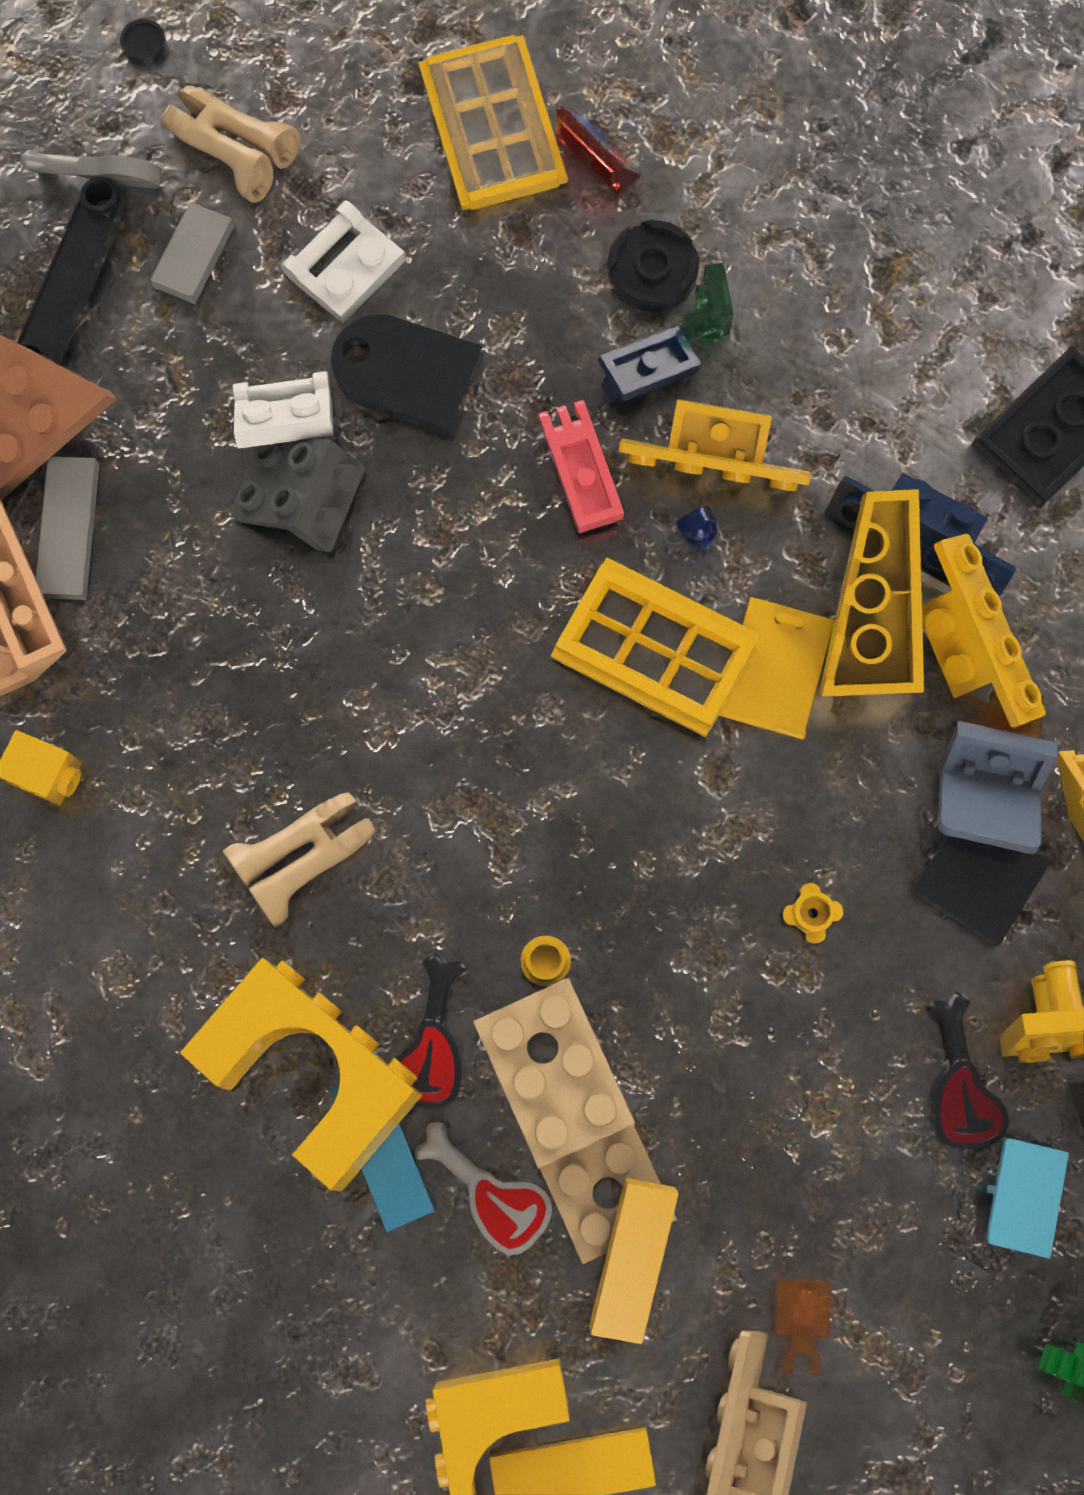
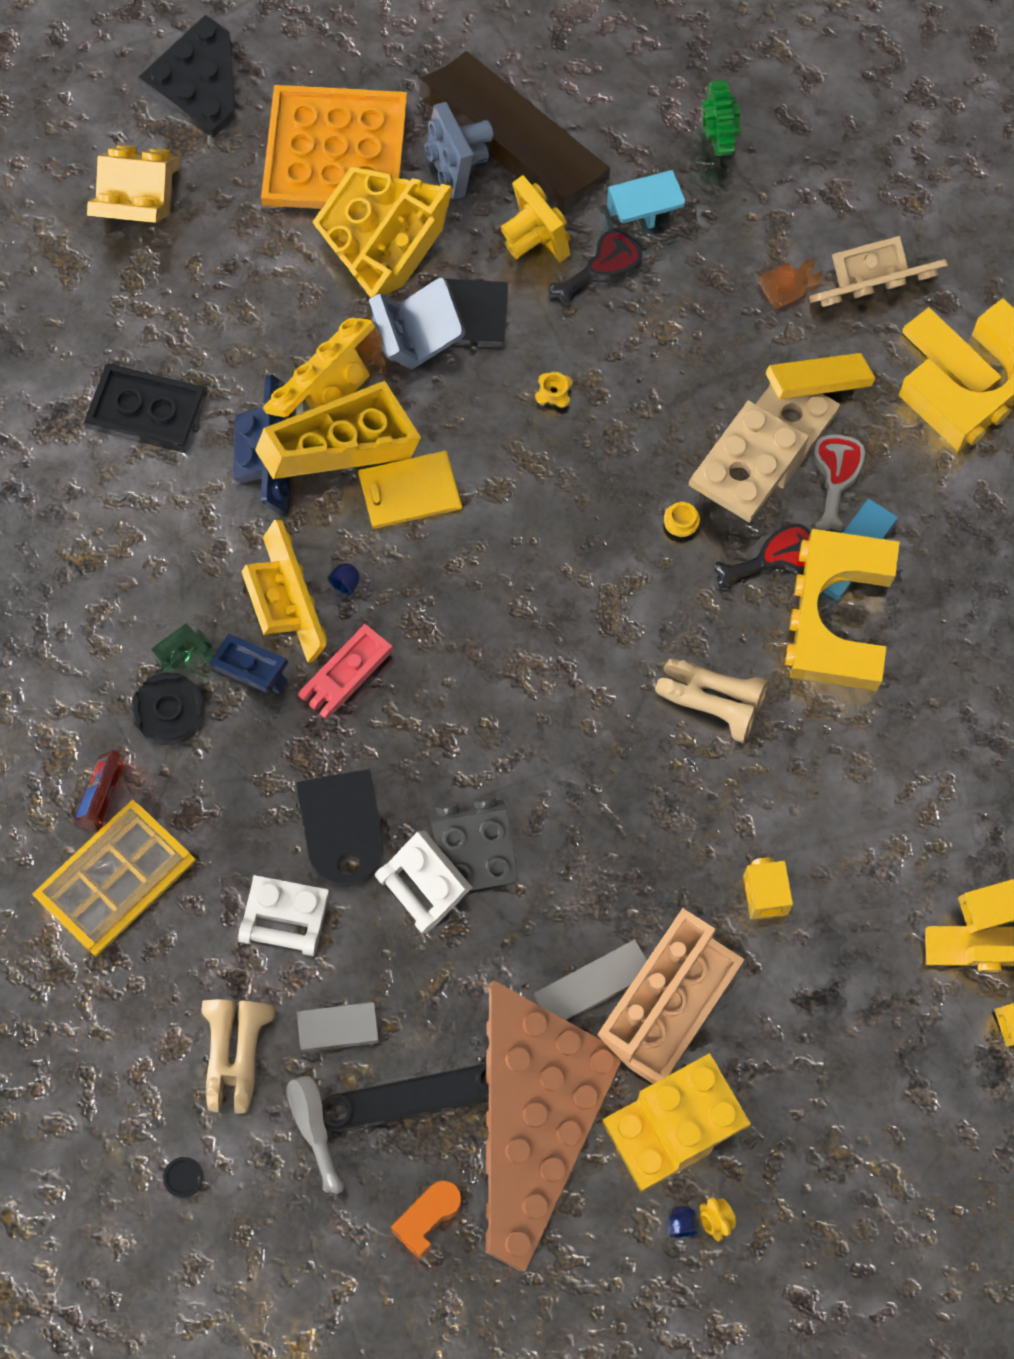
camera: 125 degrees left, 10 degrees down
yellow piece [551,557,761,738] -> none

